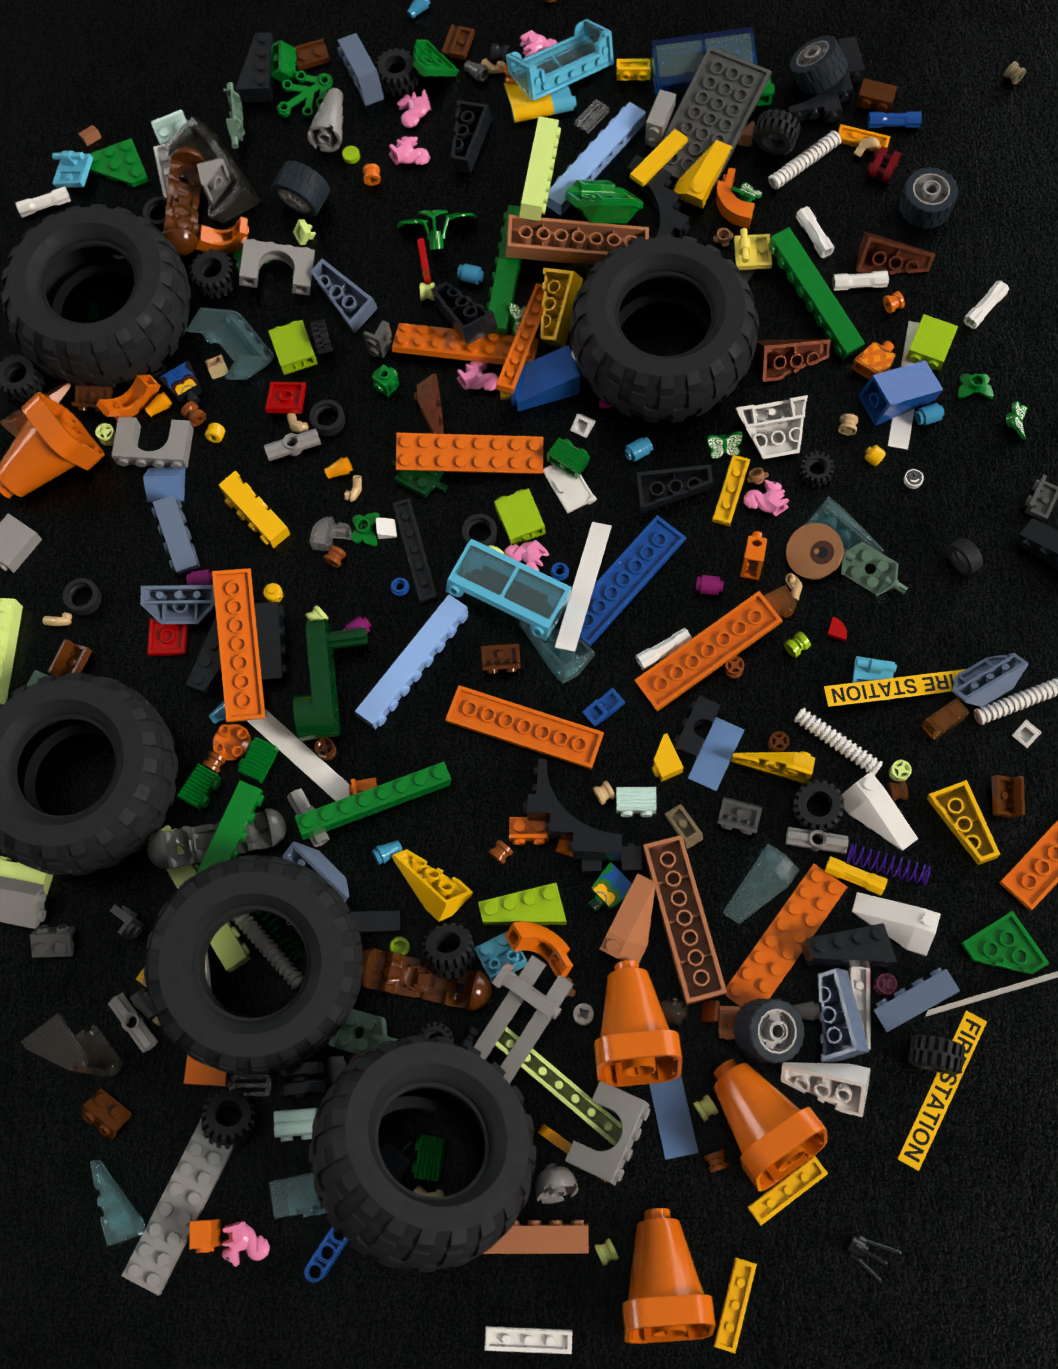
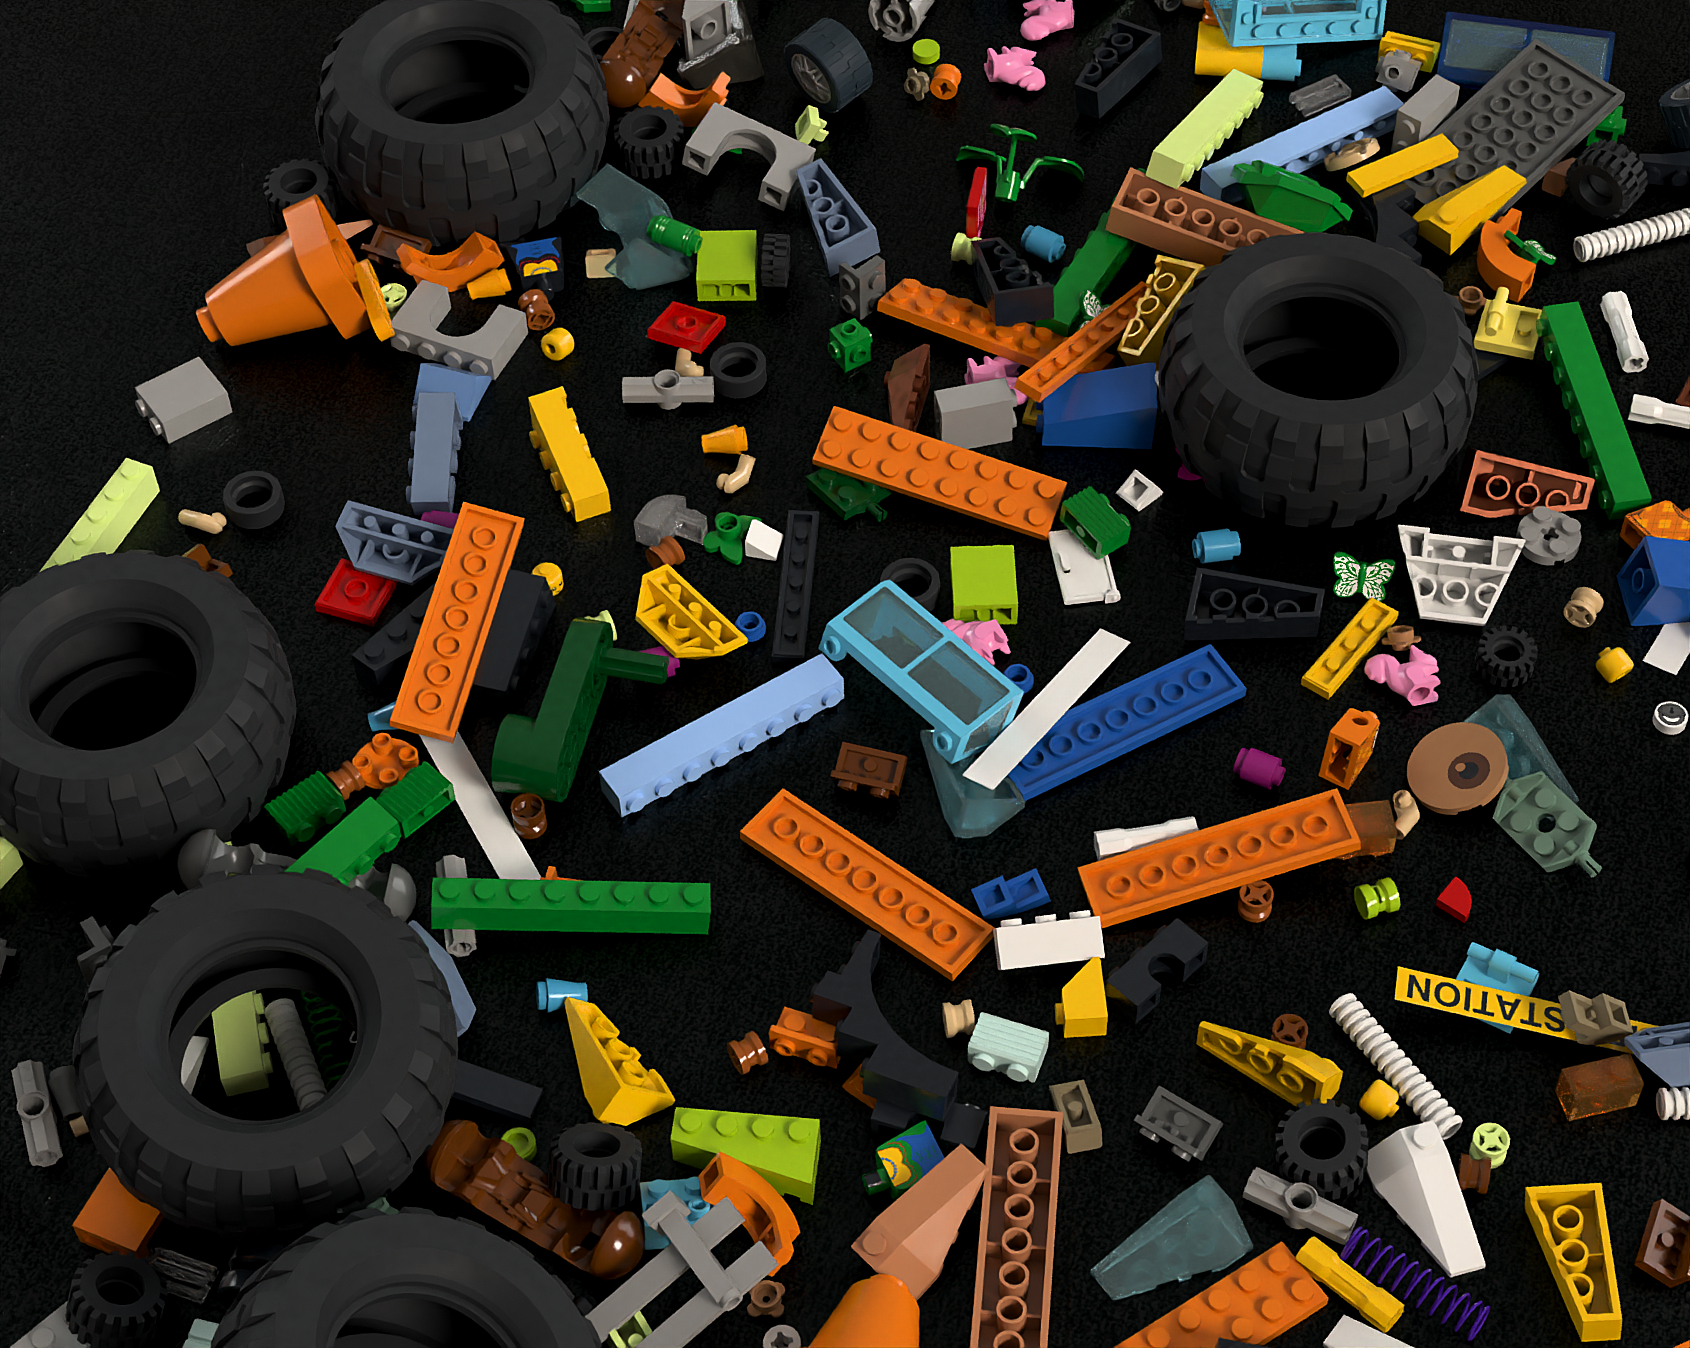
camera: 15 degrees right, 20 degrees down
medium blue piece [688,717,744,791] -> none
none -> light orange beam [354,258,395,342]
none -> yellow wedge [635,564,748,659]
none -> green head [647,215,703,257]
none -> dark tan plate [904,68,930,101]
none -> light grey brick [934,378,1017,449]
none -> white brick [993,910,1105,970]
none -> tan tile [1323,137,1380,171]
none -> yellow piece [1359,1080,1399,1121]
none -> light grey brick [1375,49,1422,92]
none -> light grey plate [1516,506,1581,565]
none -> dark tan brick [1558,990,1633,1045]

